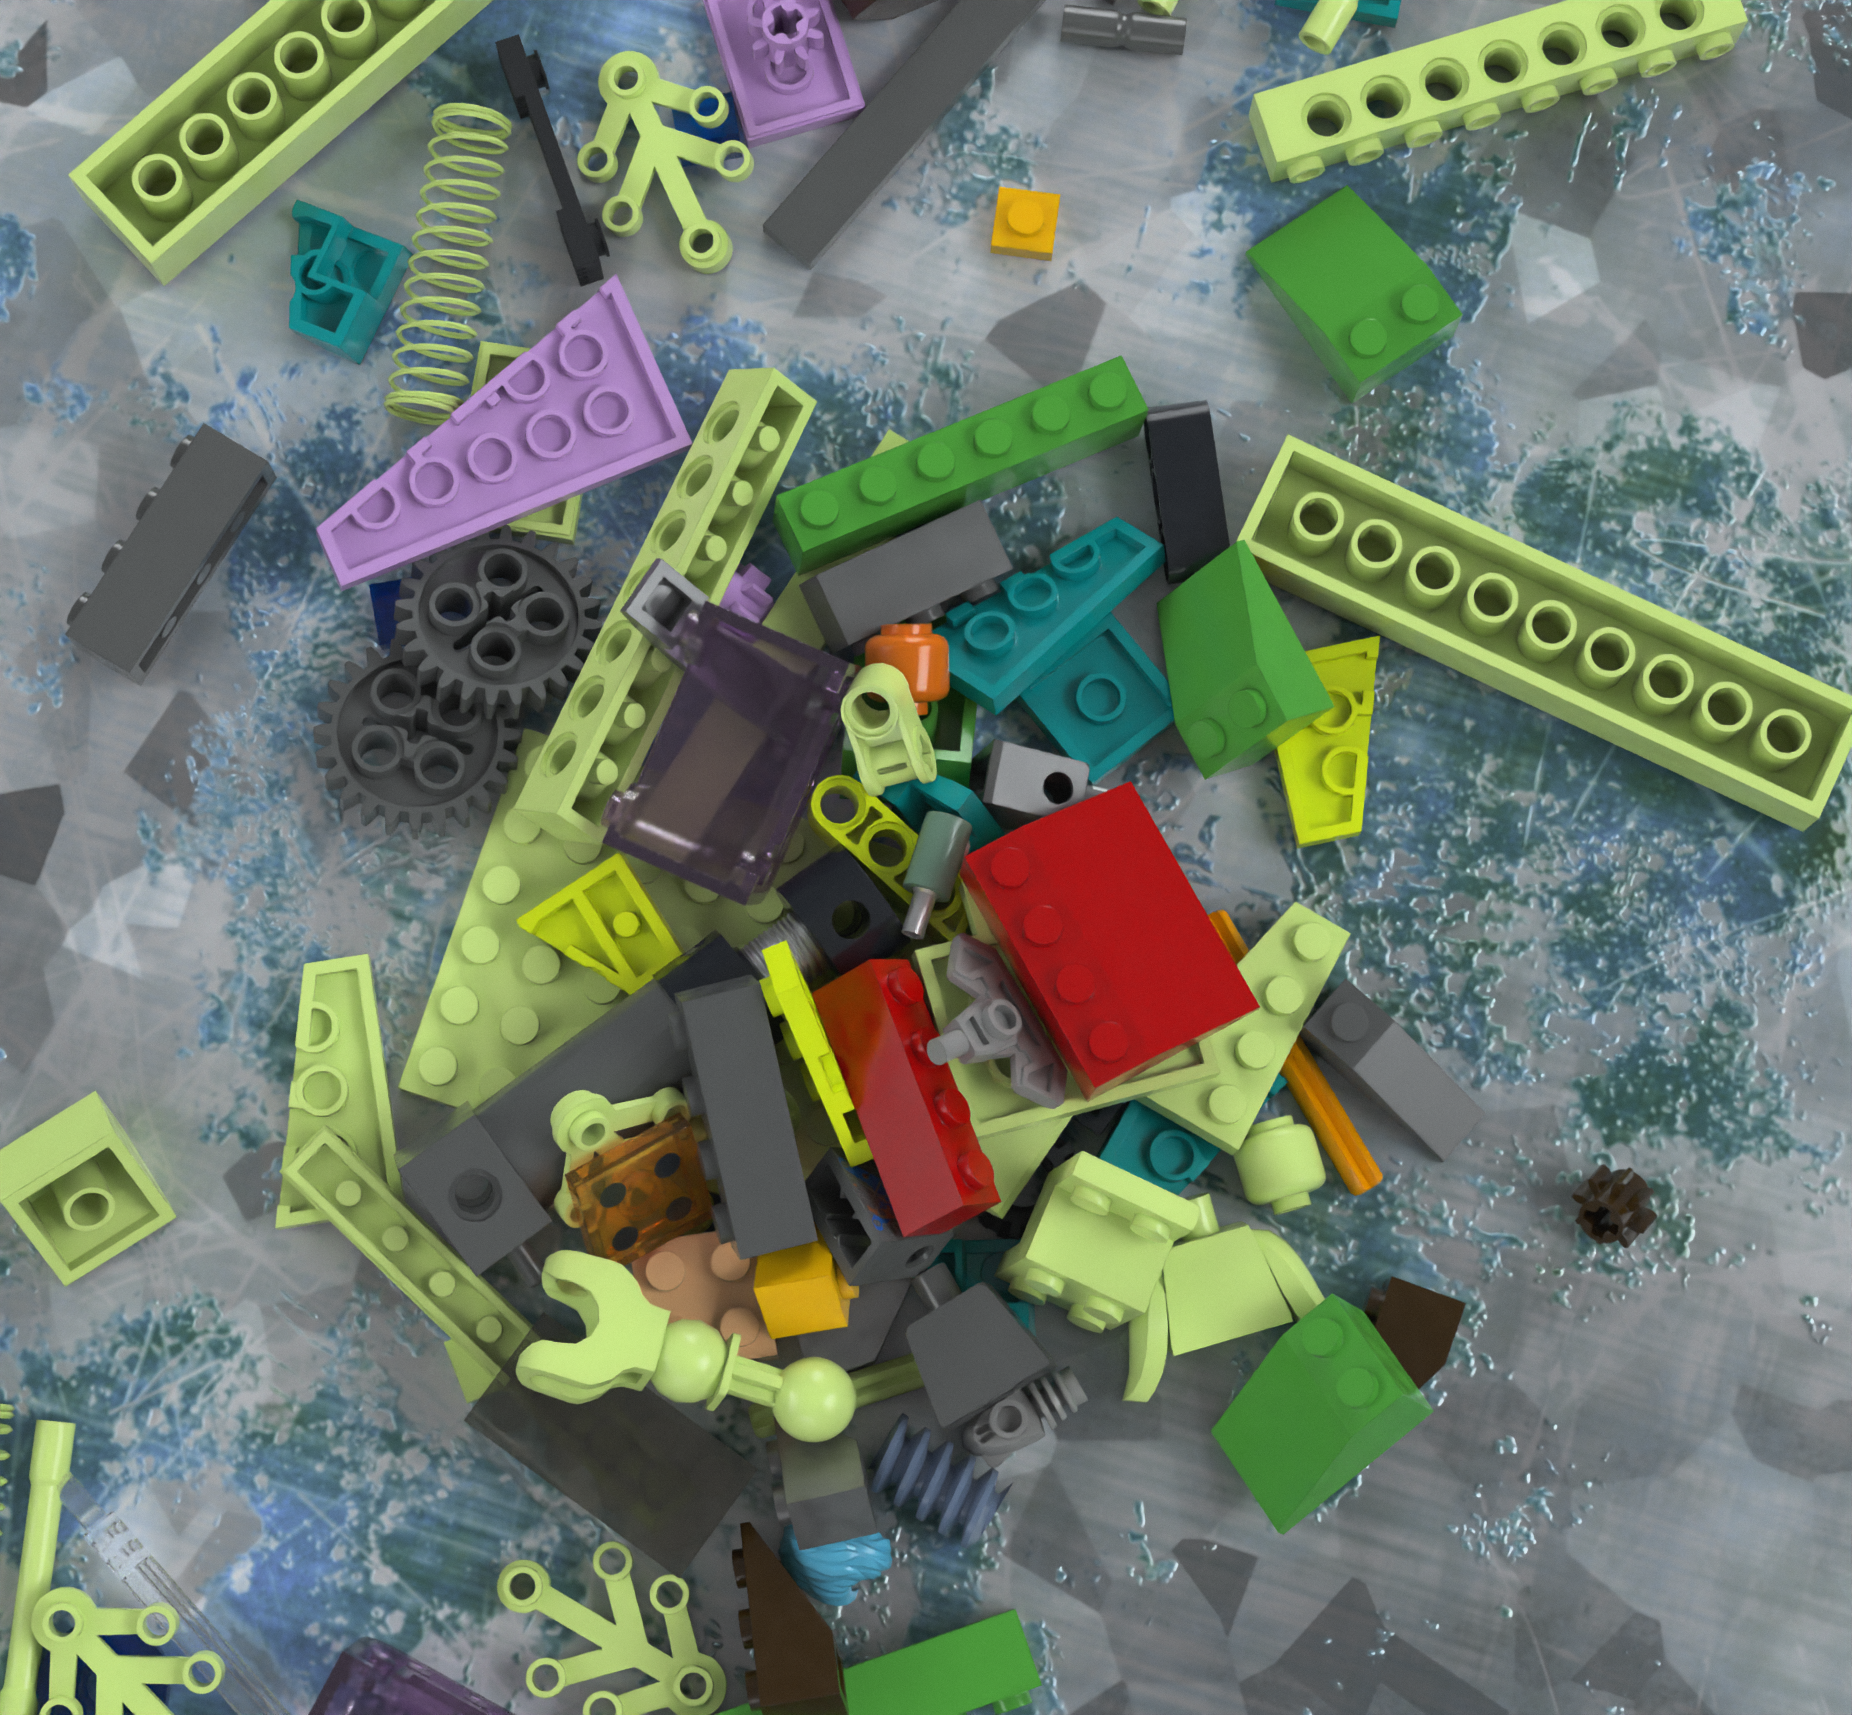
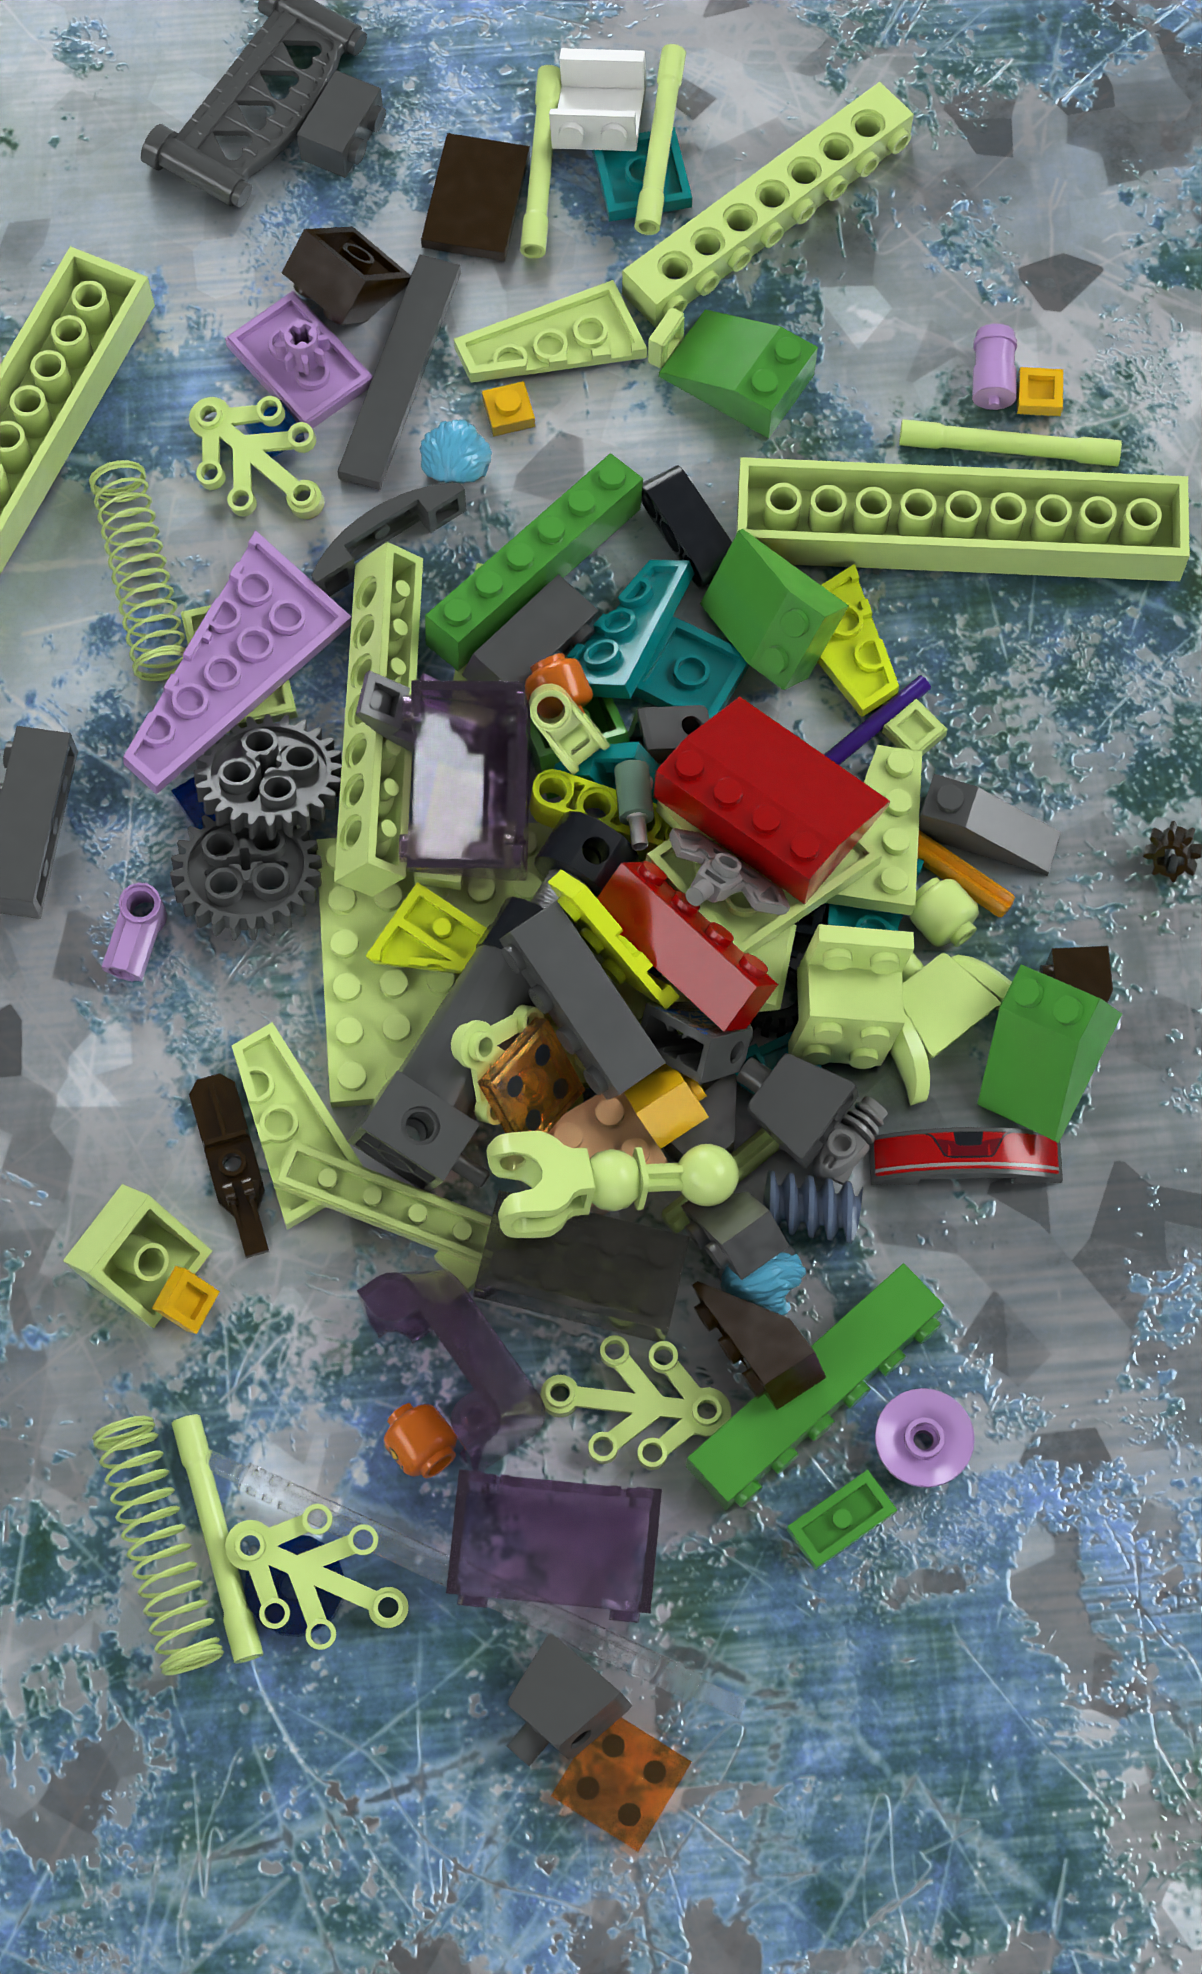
camera: 20 degrees left, 10 degrees down
teal slope [289,199,414,365] -> none
black container [495,34,610,287] -> none
dark grey piece [1060,4,1187,55] -> none
none -> lavender piece [102,883,167,982]
none -> yellow plate [152,1266,220,1334]
none -> dark brown piece [189,1073,269,1258]
none -> dark grey slope [311,483,467,597]
none -> clear purple windscreen [357,1270,545,1477]
none -> orange head [384,1403,457,1479]
none -> medium azure hair [419,419,492,484]
none -> yellowish green wing [454,280,648,383]
none -> yellowish green tile [648,307,685,369]
none -> dark purple bar [824,675,931,765]
none -> slope [869,1127,1063,1185]
none -> yellowish green tile [882,699,948,756]
none -> yellowish green piece [899,419,1122,467]
none -> lavender piece [972,324,1017,410]
none -> yellow plate [1017,367,1064,416]

